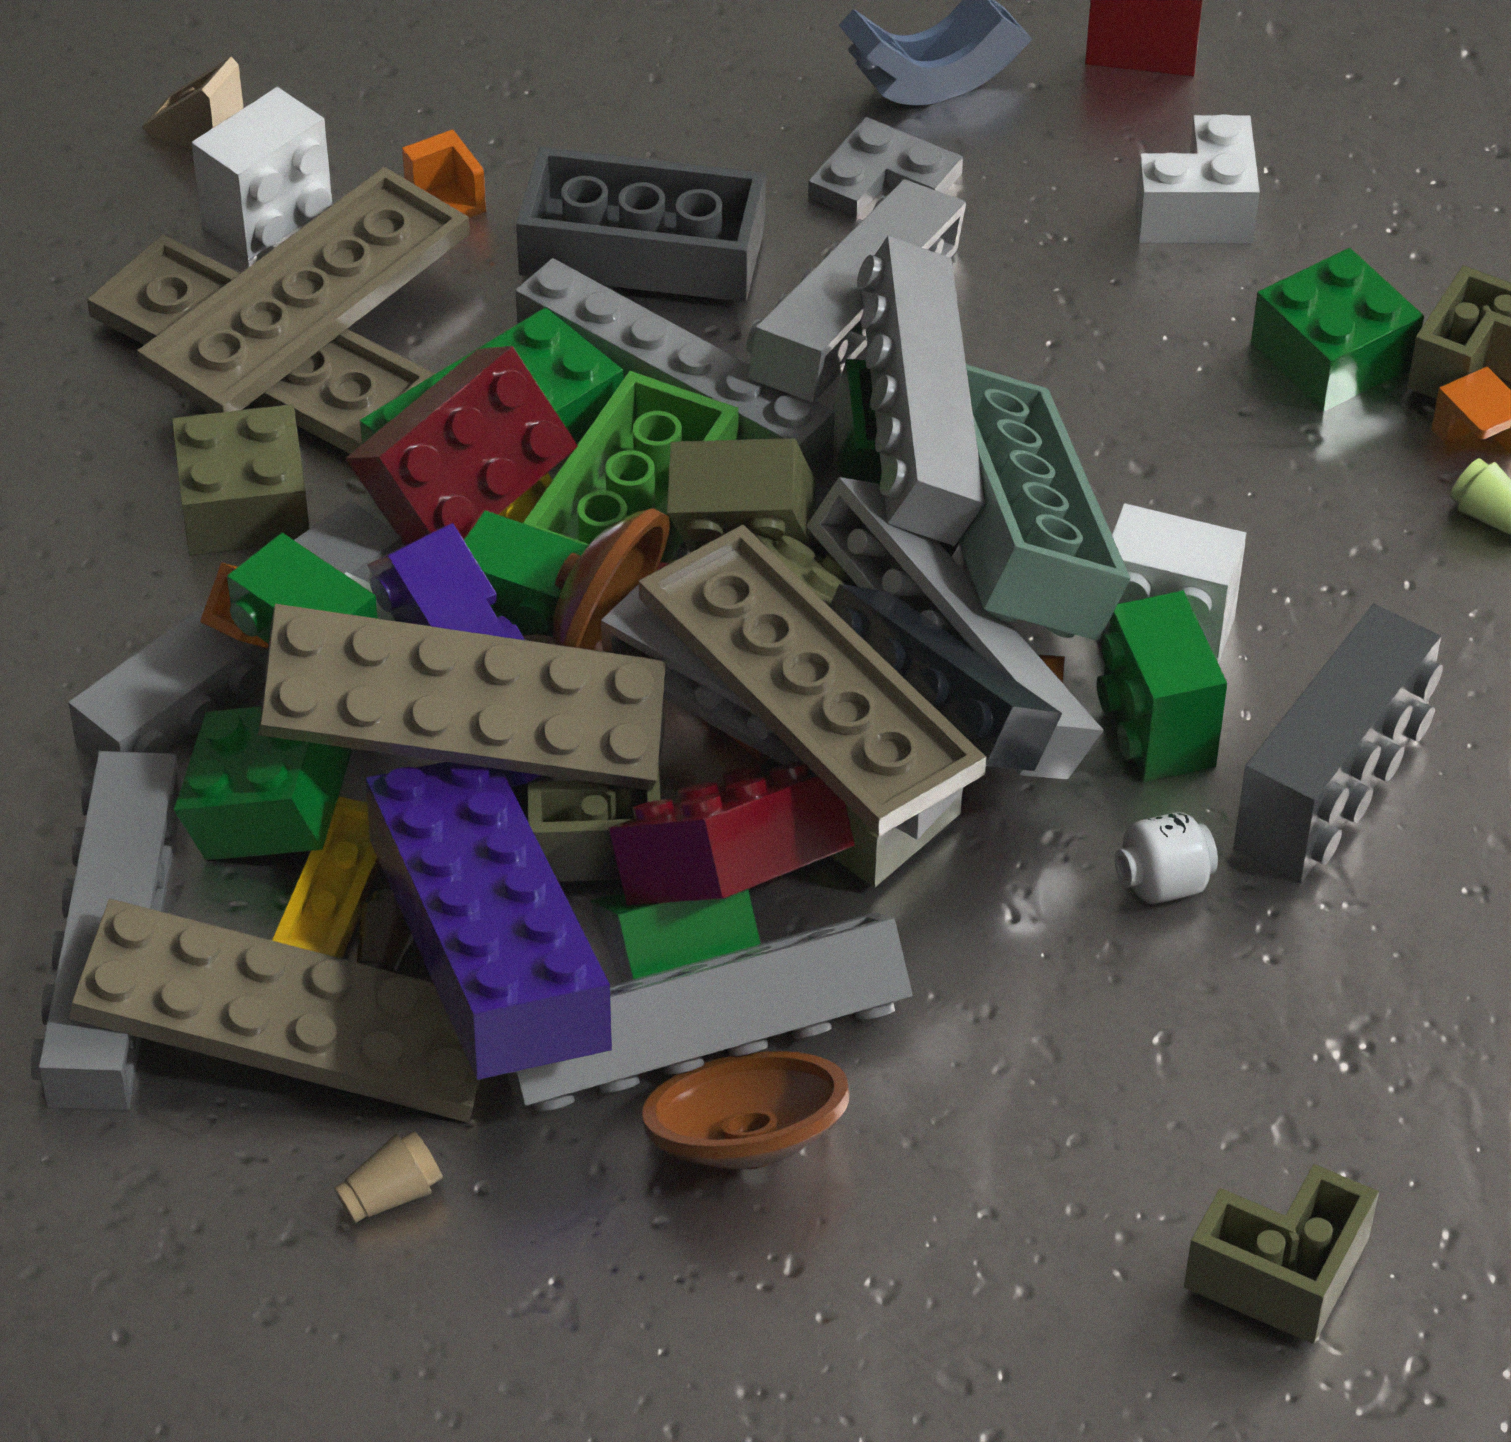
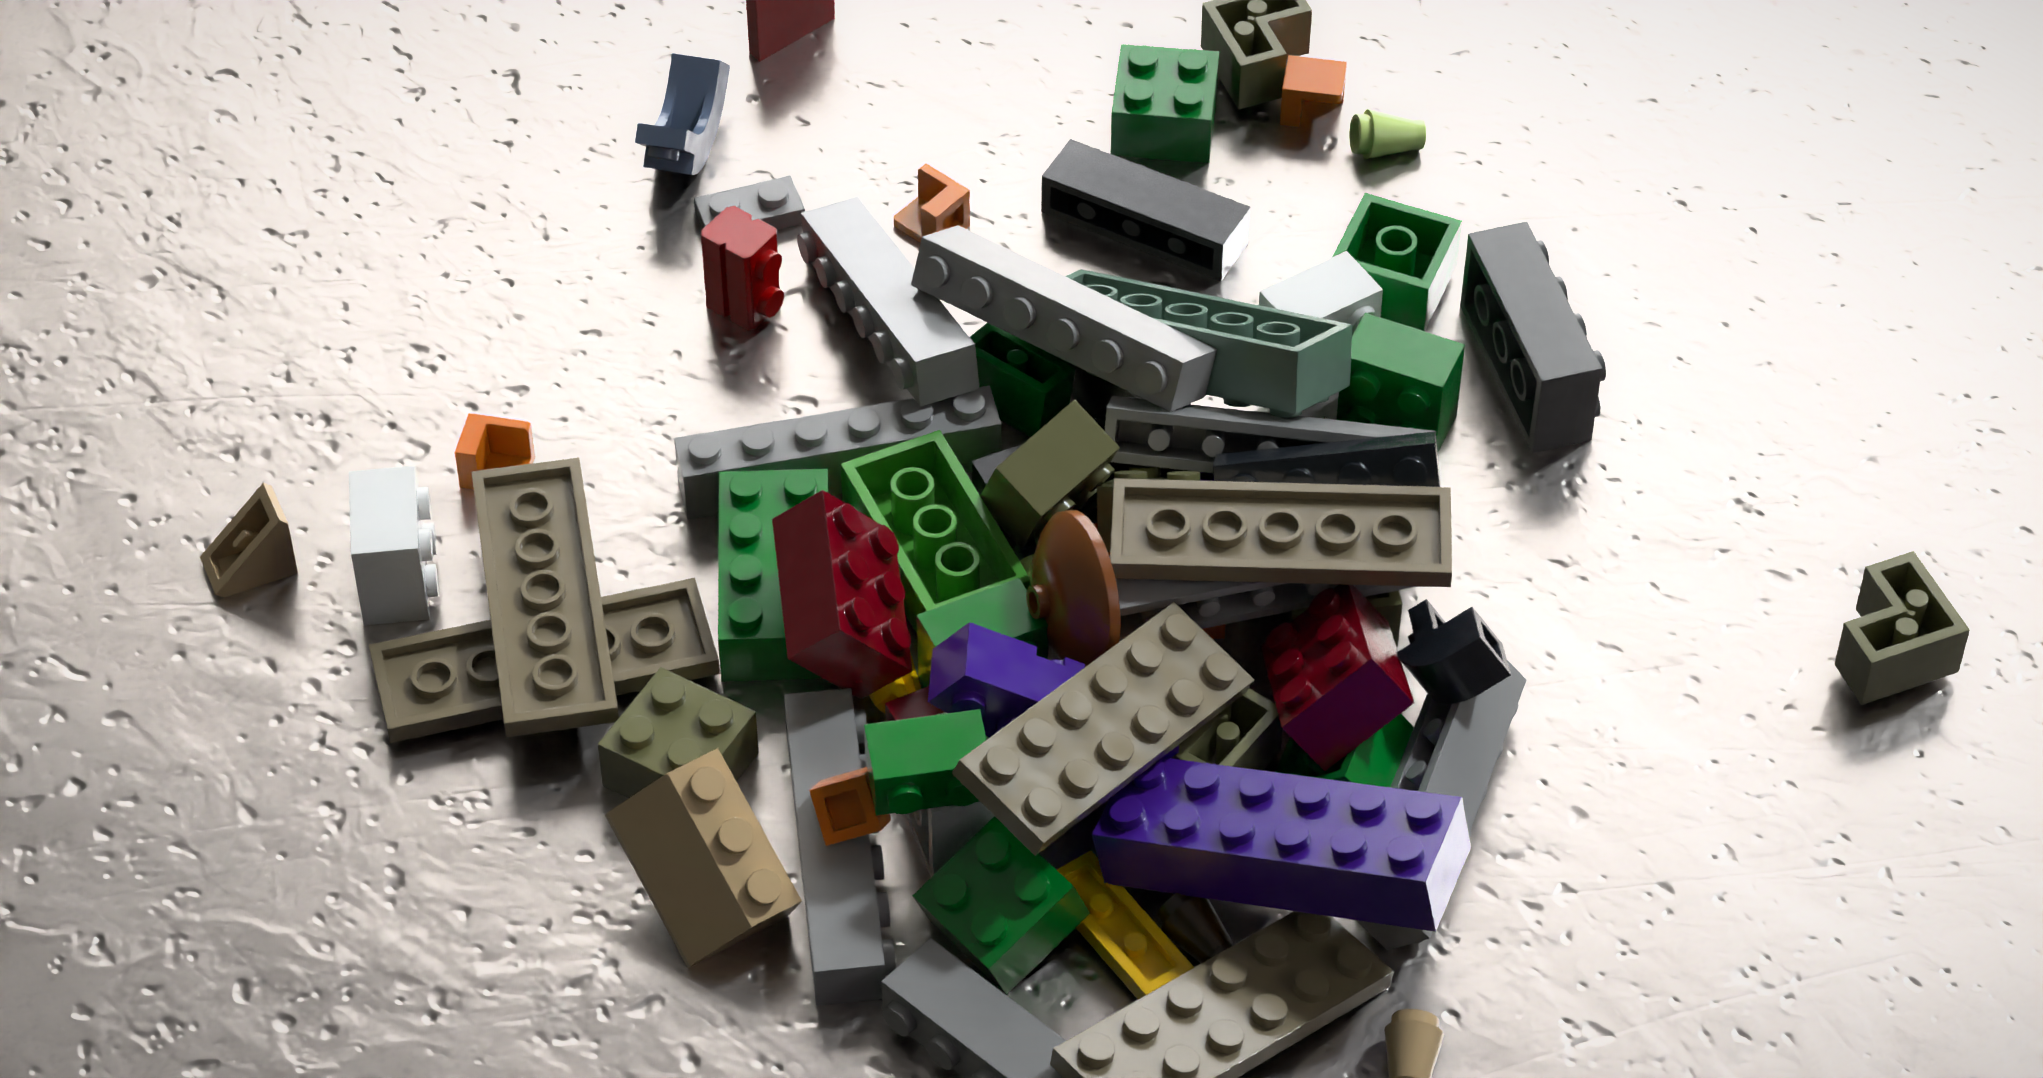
camera: 50 degrees left, 0 degrees up
dark grey brick [516,147,766,302] -> none
dark orange dish [642,1051,850,1169] -> none
white head [1115,812,1218,905] -> none
white brick [1136,114,1260,243] -> none
none -> tan slope [605,748,802,968]
none -> red brick [701,205,784,331]
none -> orange panel [893,163,970,243]
none -> brick [1041,139,1251,281]
none -> green brick [1332,193,1462,331]
none -> black brick [1396,599,1511,704]

